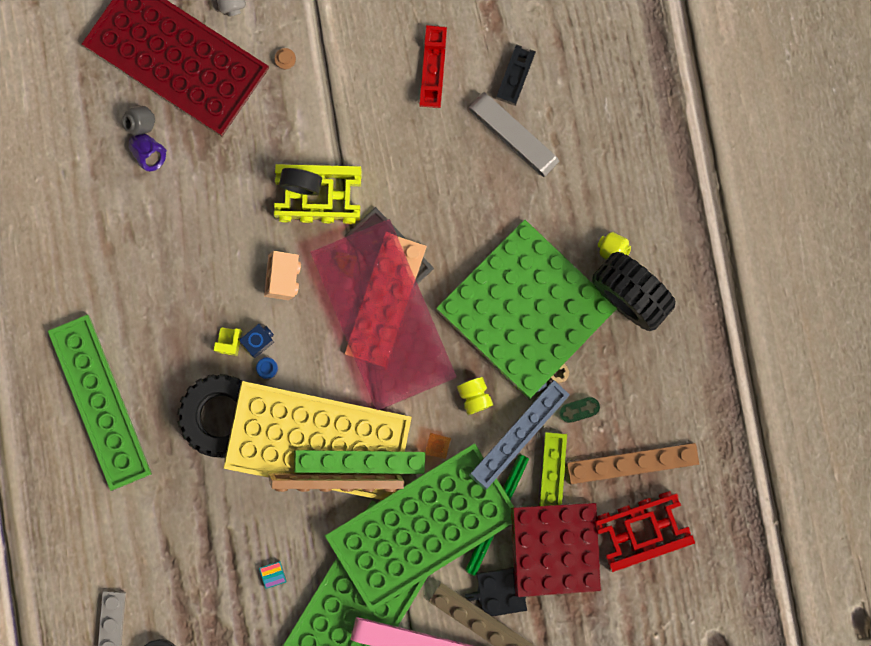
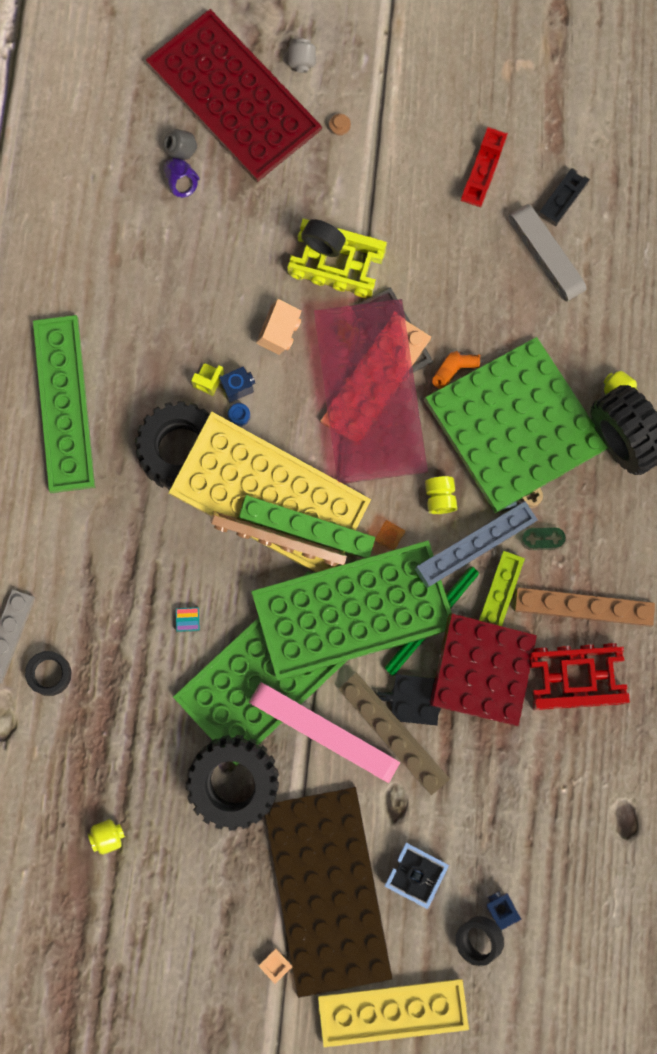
camera: 15 degrees right, 5 degrees down
none -> orange arm [432,351,480,389]

